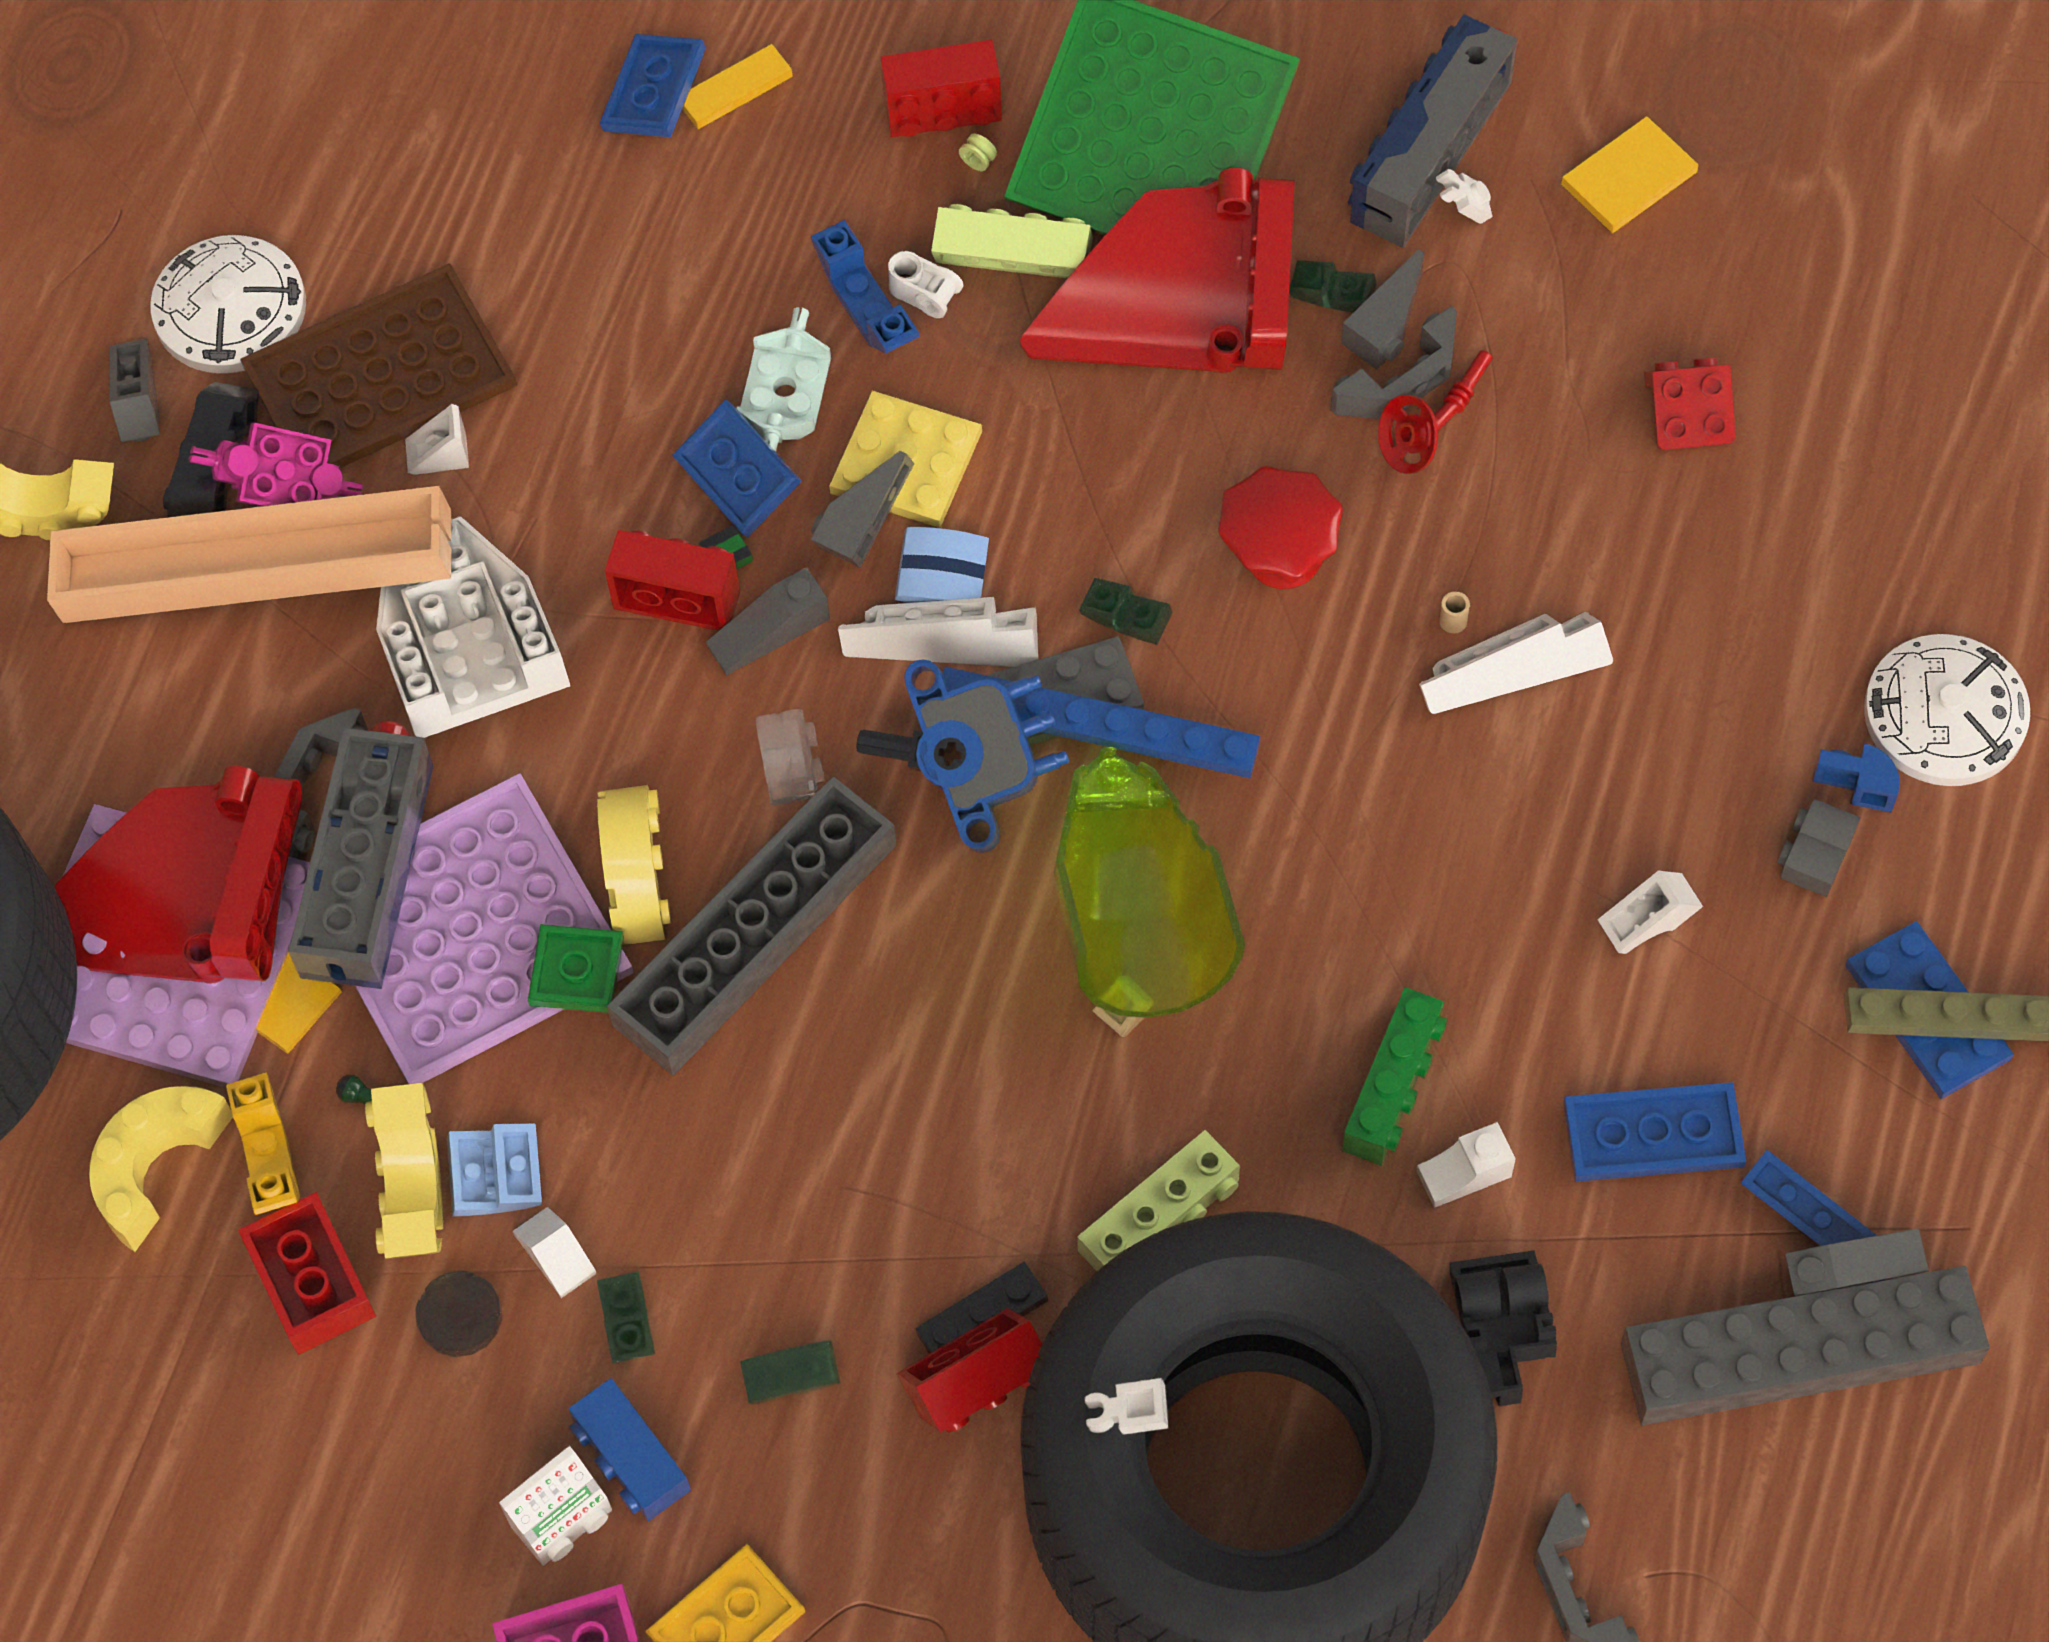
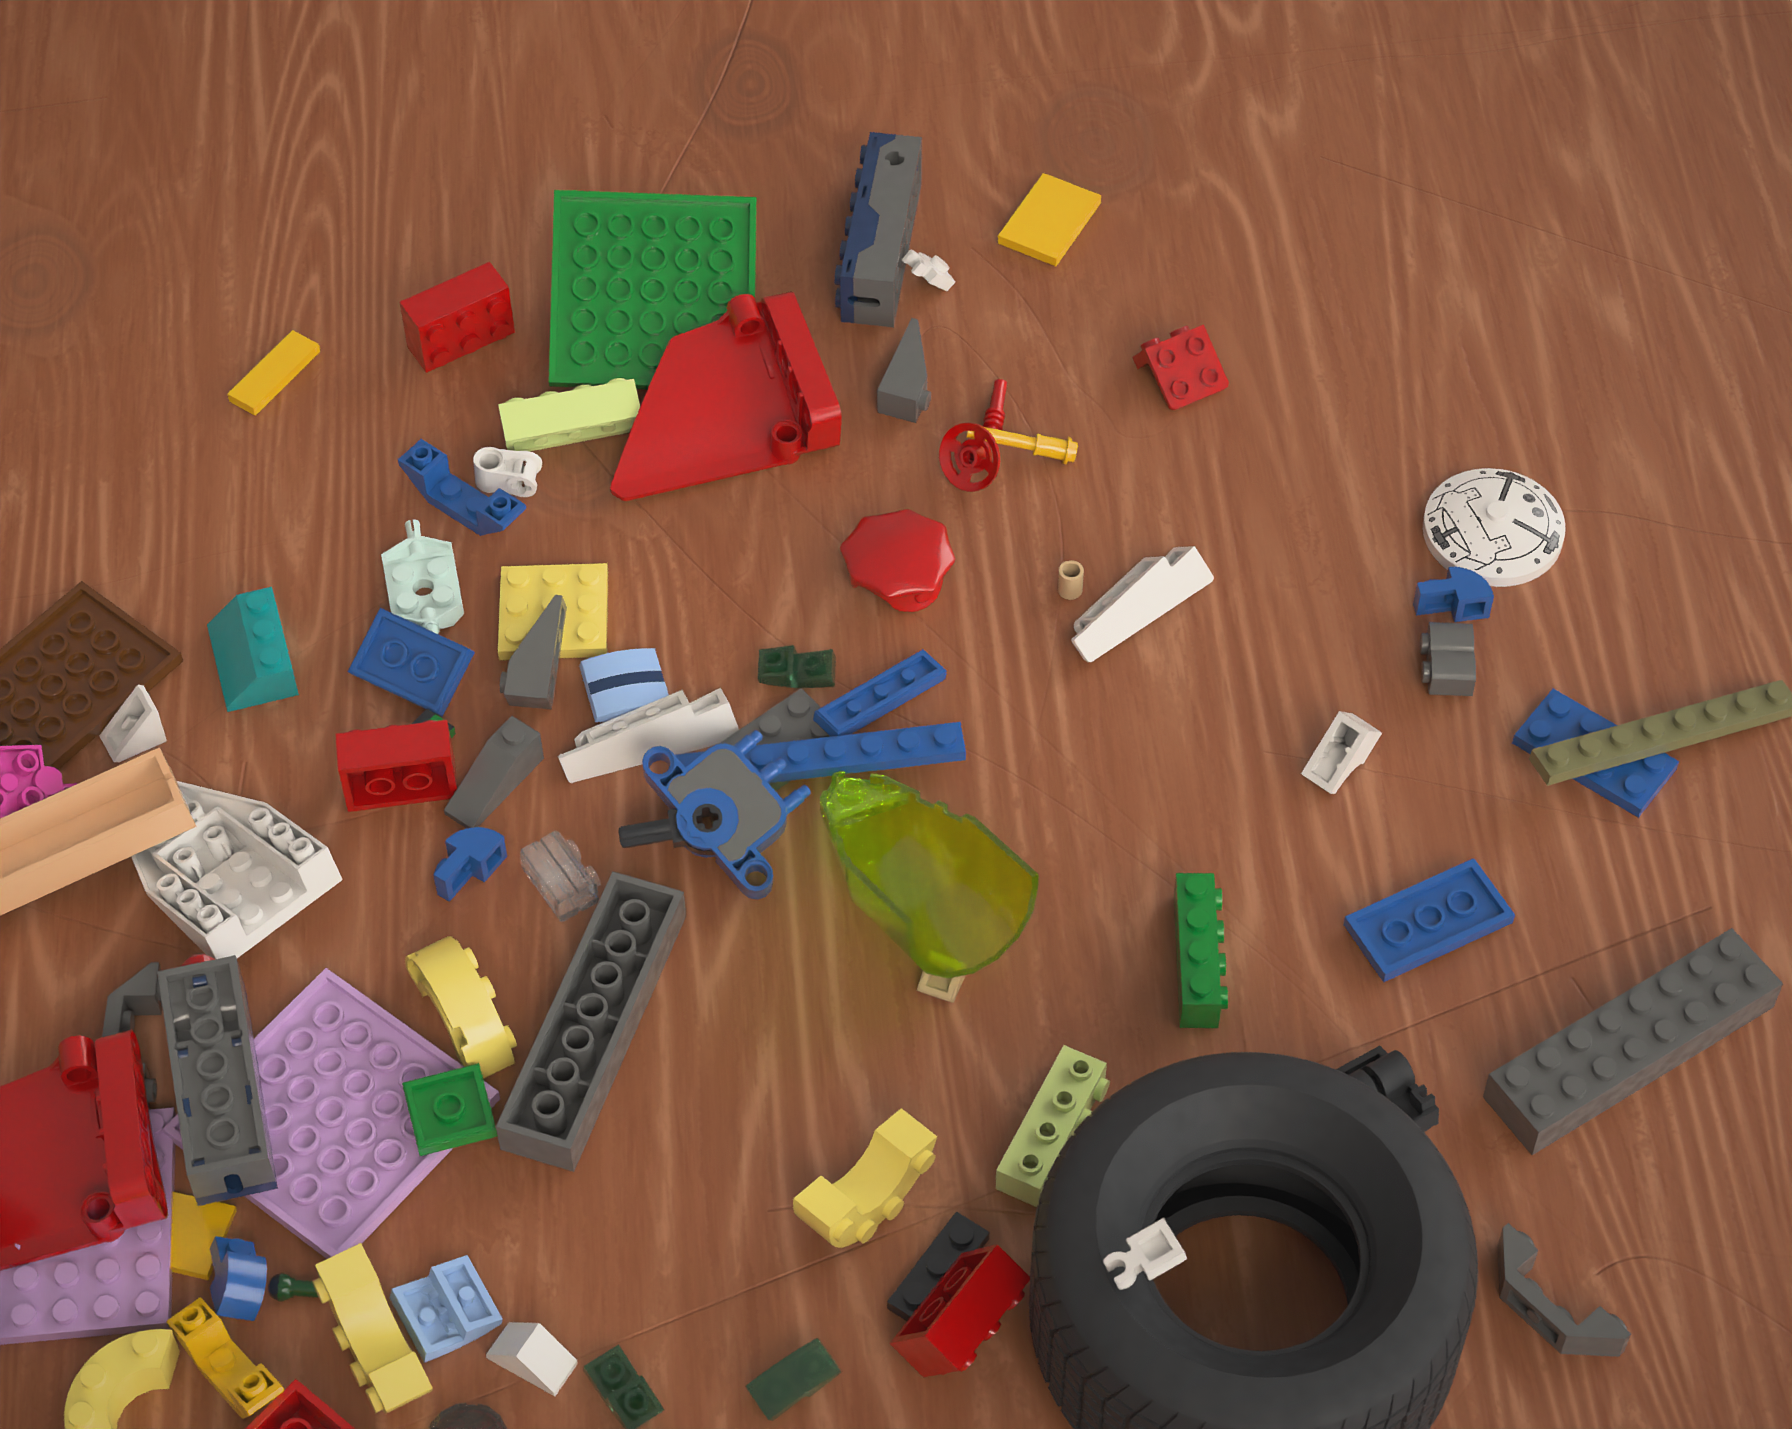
camera: 25 degrees left, 10 degrees down
blue tile [599,34,706,137] -> none
yellowish green bush [959,133,997,171] -> none
clear green slope [1289,260,1377,313] -> none
dark grey slope [1330,306,1457,419] -> none
white arch [1416,1122,1516,1208] -> none
blue plate [1741,1150,1877,1246] -> none
dark grey slope [1785,1228,1929,1296] -> none
none -> teal slope [207,587,299,712]
none -> blue brick [210,1236,267,1321]
none -> blue brick [433,827,507,902]
none -> light yellow brick [793,1108,937,1248]
none -> blue tile [813,649,947,737]
none -> yellow pin [966,427,1078,464]

